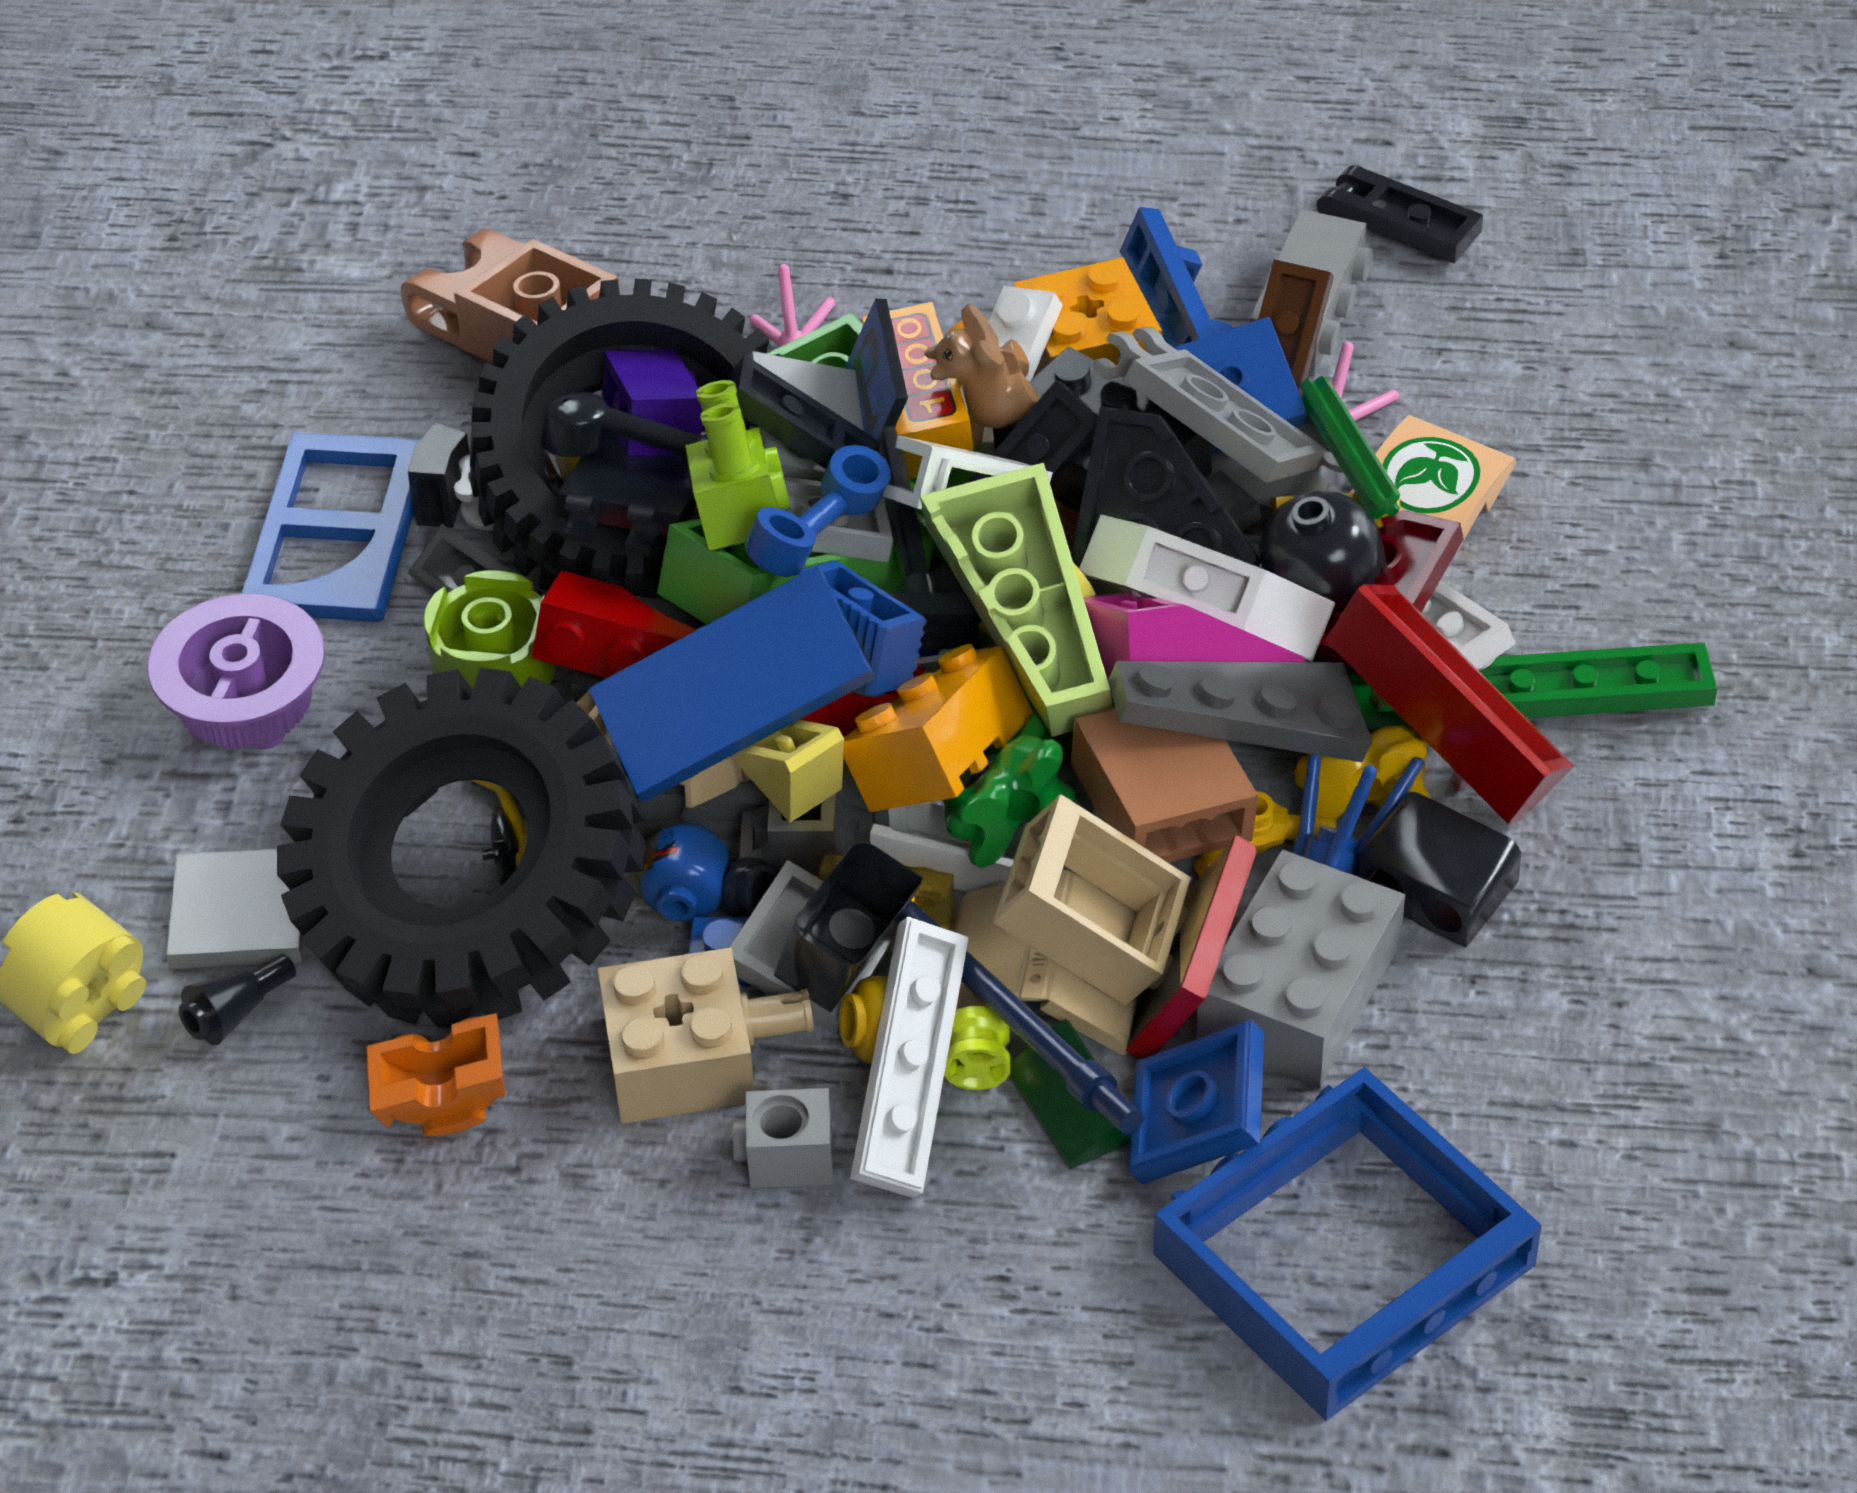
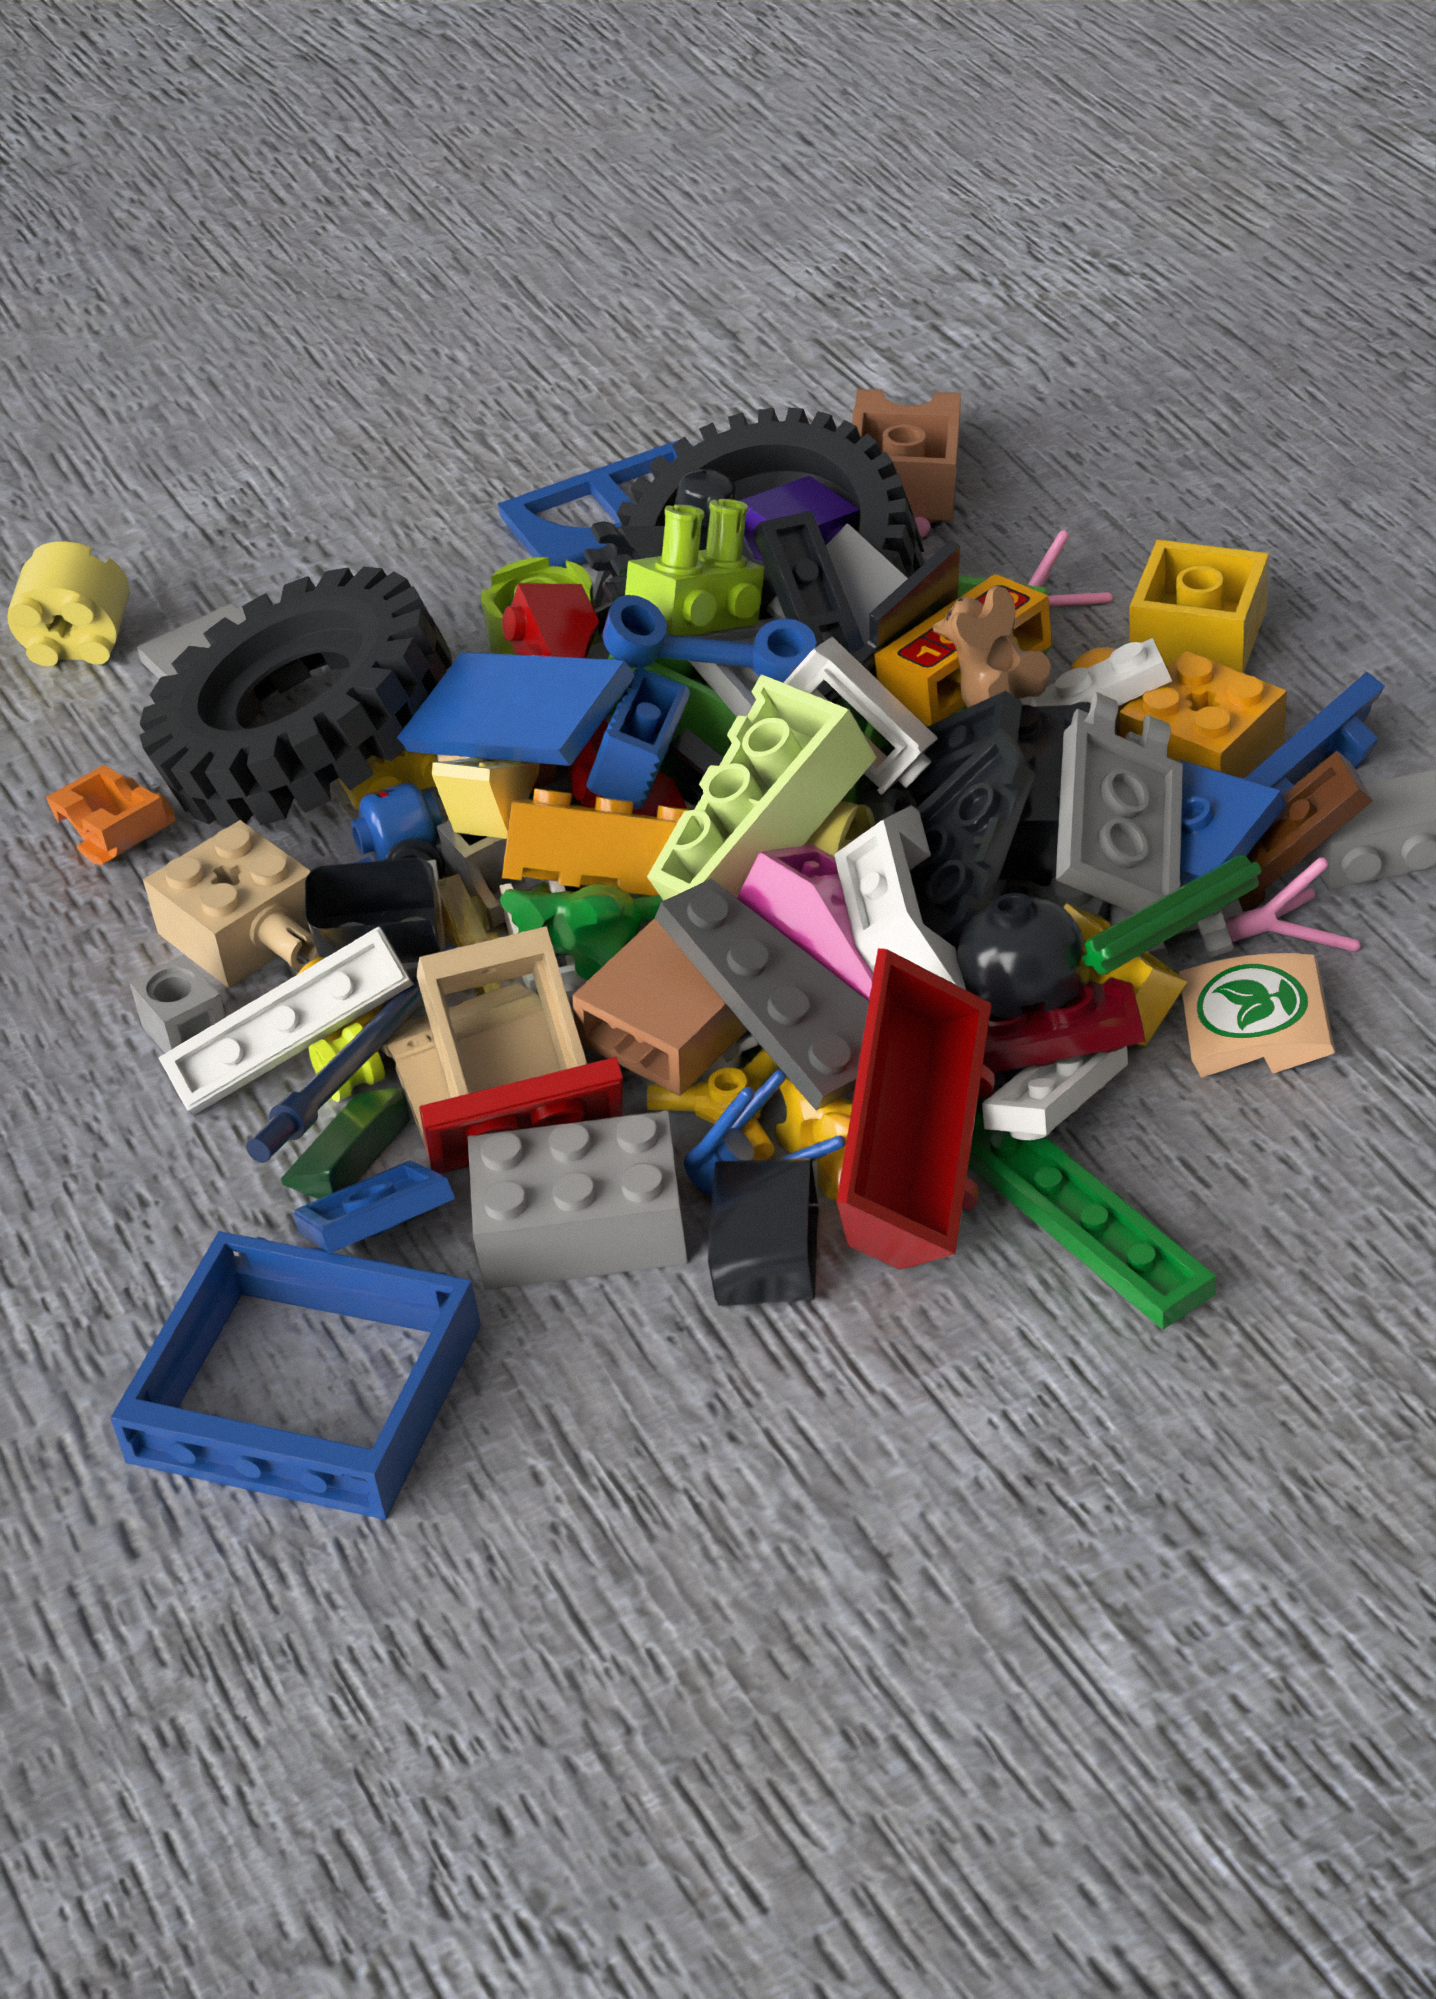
camera: 60 degrees right, 5 degrees down
piece [147,594,325,749] -> none
black cone [179,954,296,1045] -> none
none -> yellow brick [1129,539,1269,673]

